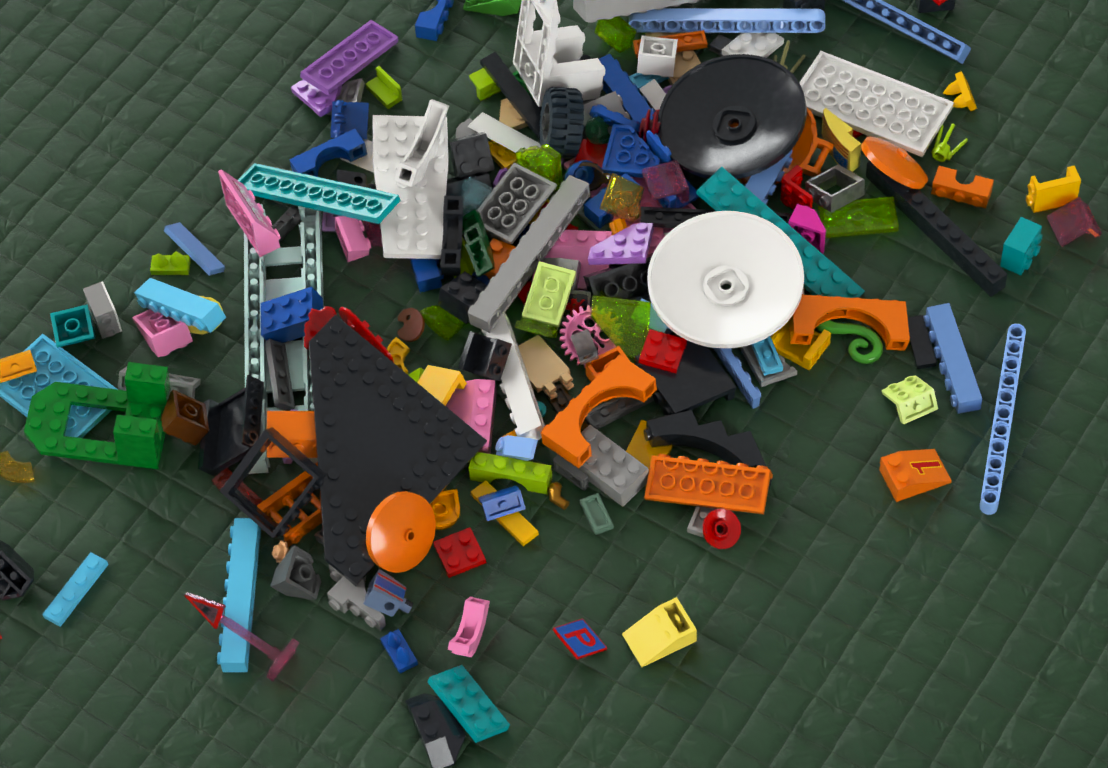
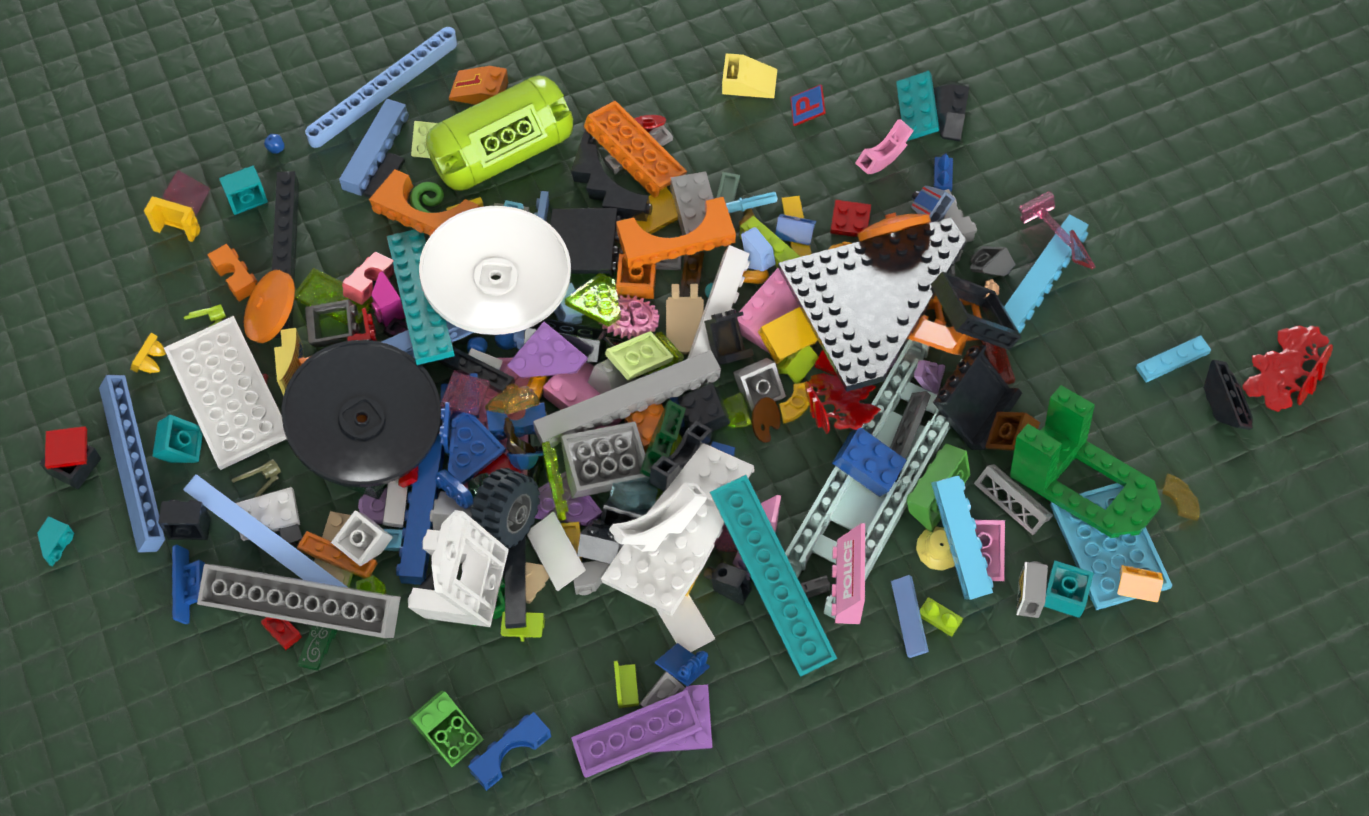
camera: 150 degrees left, 5 degrees up
blue arch [290,129,367,177] -> none
flat silver bracket [571,329,599,365] -> none
red plate [638,329,687,374] -> none
dark red piece [639,109,661,143] -> none
none -> teal slope [152,415,203,463]
none -> blue piece [264,134,284,154]
none -> coral arch [342,252,394,305]
none -> lime piece [425,75,573,191]
none -> medium azure axle [726,192,777,213]
none -> light grey slope [733,358,786,411]
none -> bright green slope [906,443,971,532]

